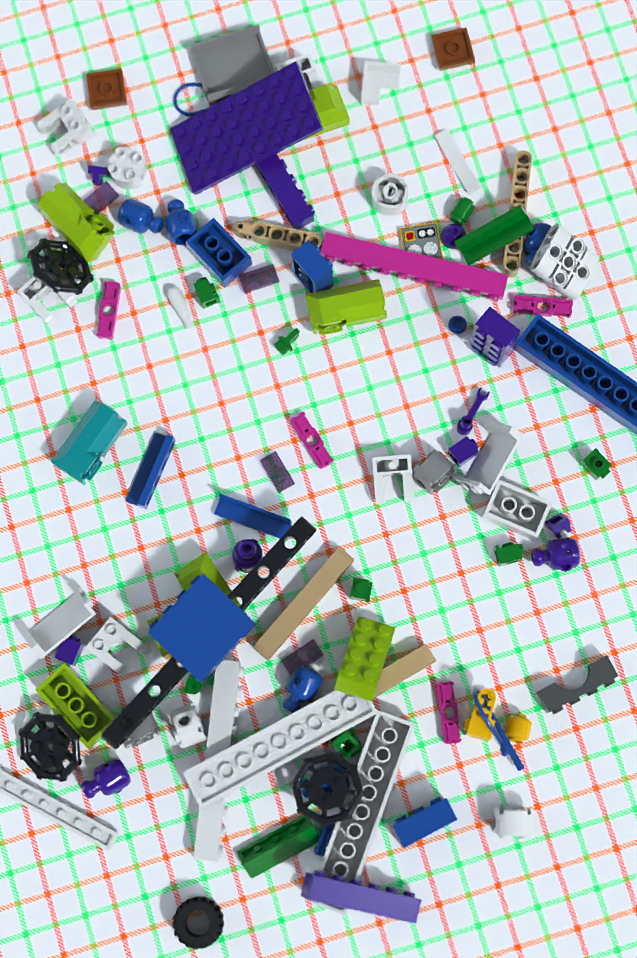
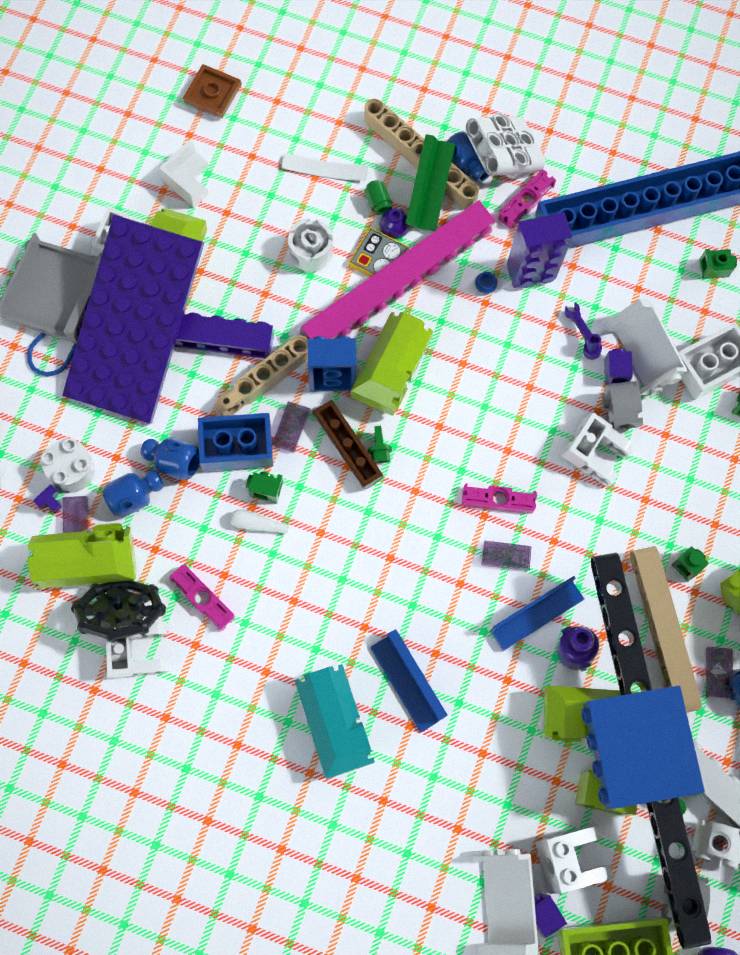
camera: 65 degrees left, 5 degrees down
none -> reddish brown brick [312,400,383,490]

